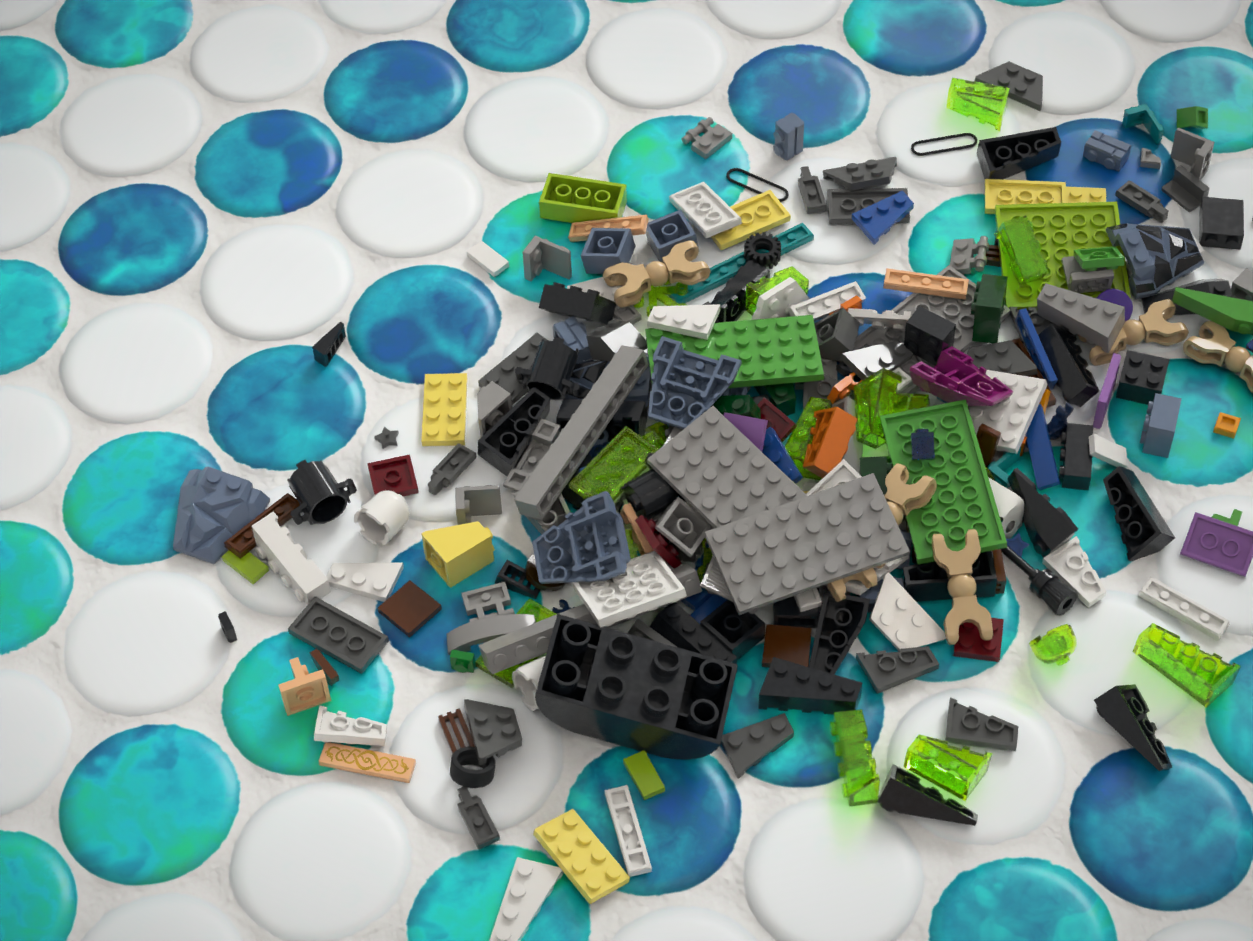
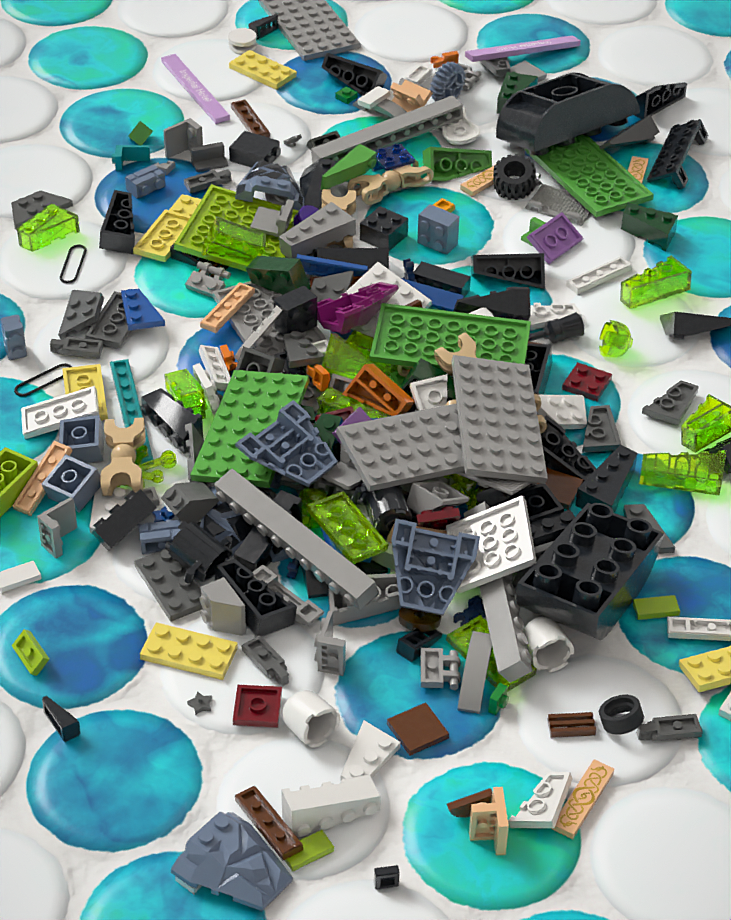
camera: 75 degrees left, 10 degrees down
black container [287,460,357,525] -> none
dark grey plate [288,597,389,674] -> none
light yellow slope [421,521,495,588] -> none
dark grey wing [464,699,522,765] -> none
white wing [647,304,720,340] -> none
black tyre [744,232,781,269] -> none
clear blue bracket [911,429,935,461] -> none
tan piece [932,529,993,645] -> none
bright green plate [1074,246,1124,271] -> none
white tile [1089,434,1127,468] -> none
medium lavender tile [1093,353,1121,429] -> none
none -> lime plate [11,629,50,676]

